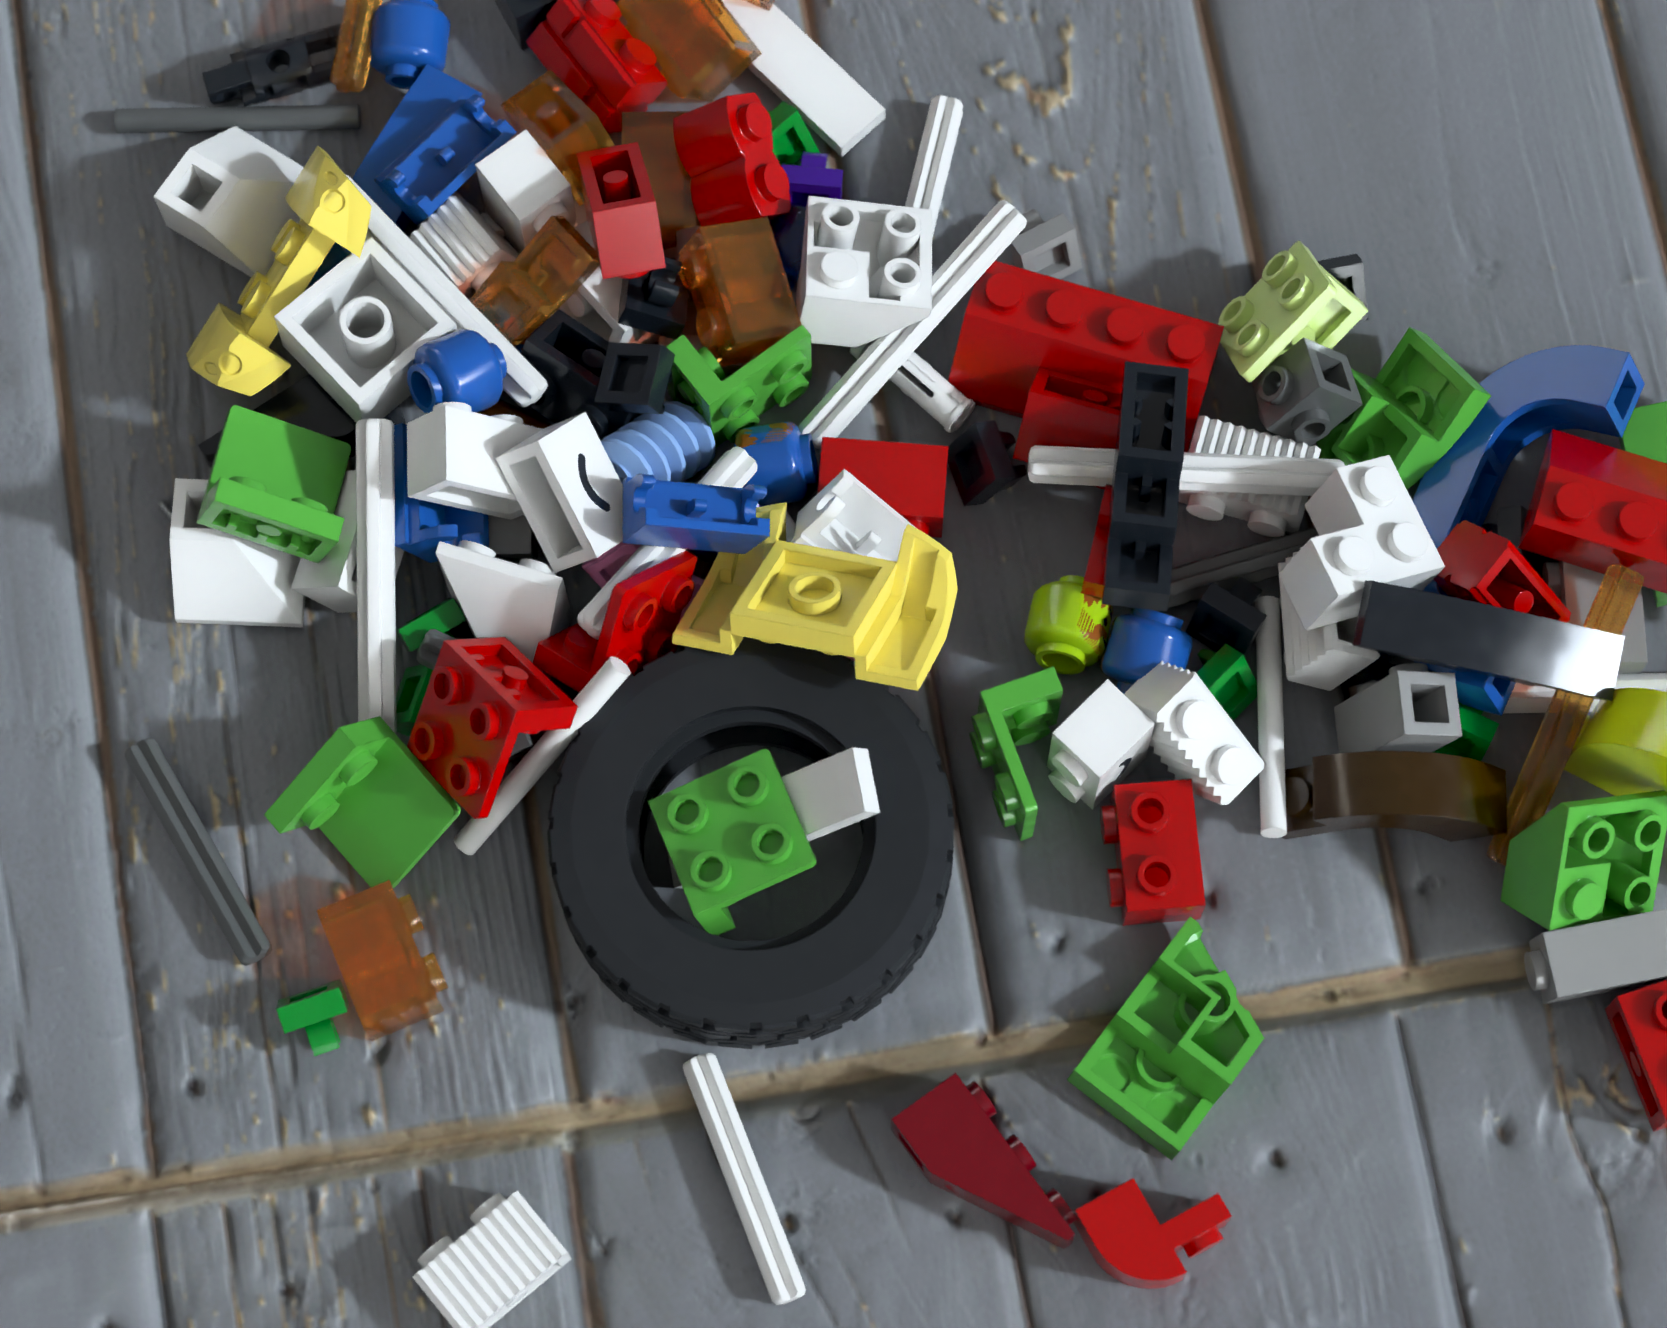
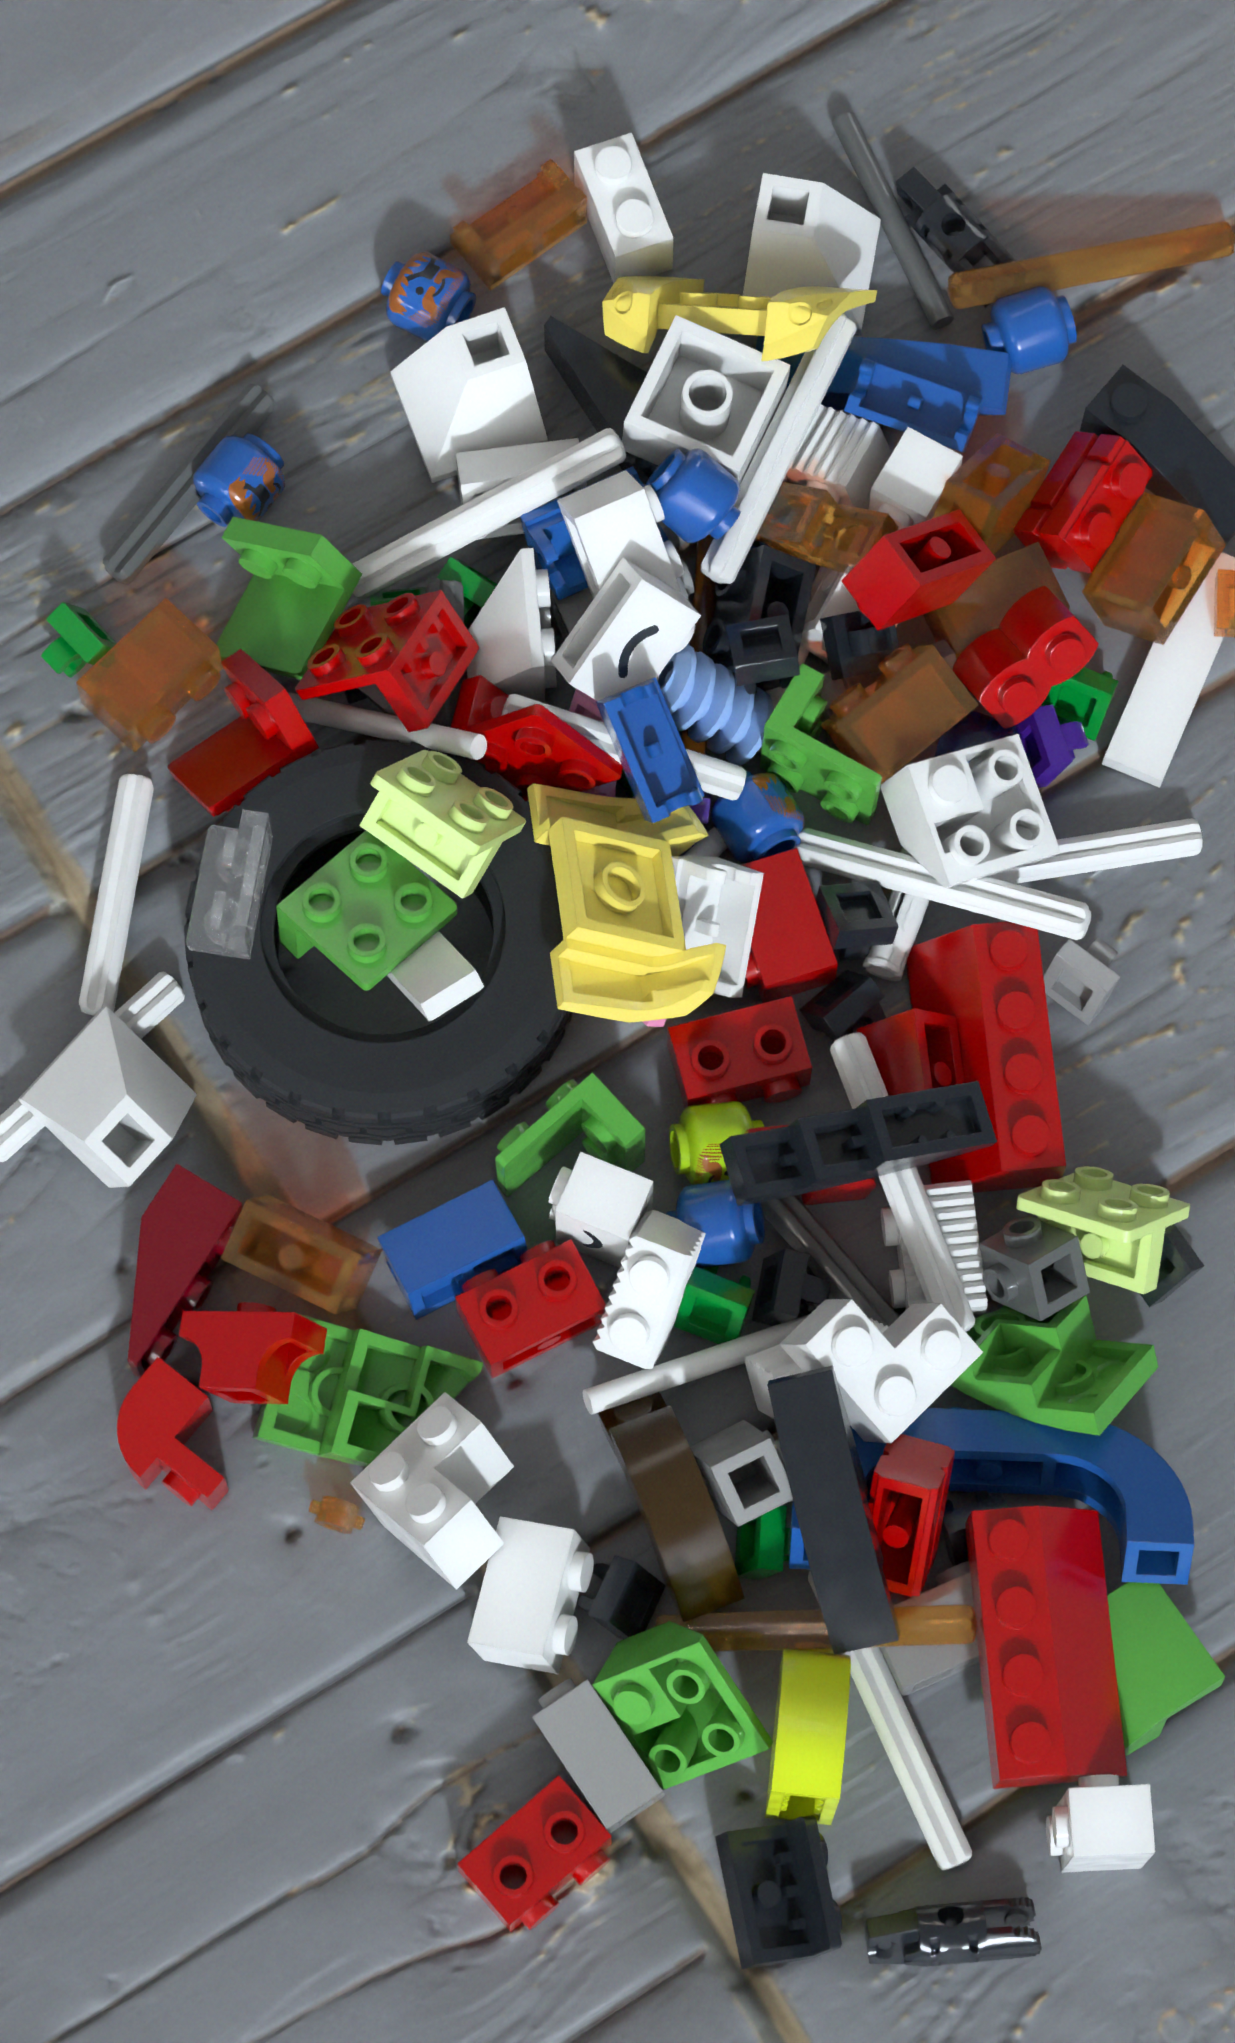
camera: 65 degrees right, 0 degrees up
bright green bracket [196,405,351,563] -> none
none -> white slope [18,1006,197,1188]
none -> white axle [79,774,154,1016]
none -> red bracket [167,649,319,817]
none -> red brick [179,1302,327,1404]
none -> clear bracket [186,809,273,960]
none -> blue head [193,433,285,527]
none -> clear orange brick [221,1195,382,1314]
none -> clear orange piece [308,1496,365,1534]
none -> white brick [350,1392,514,1590]
none -> yellowish green bracket [359,750,526,899]
none -> blue hinge [377,1179,528,1320]
none -> blue head [381,252,476,342]
none -> clear orange hinge [450,159,587,291]
none -> white brick [467,1516,594,1674]
none -> white brick [574,132,673,283]
none -> black tile [577,1555,666,1640]
none -> red brick [667,996,812,1108]
none -> black tile [815,881,899,961]

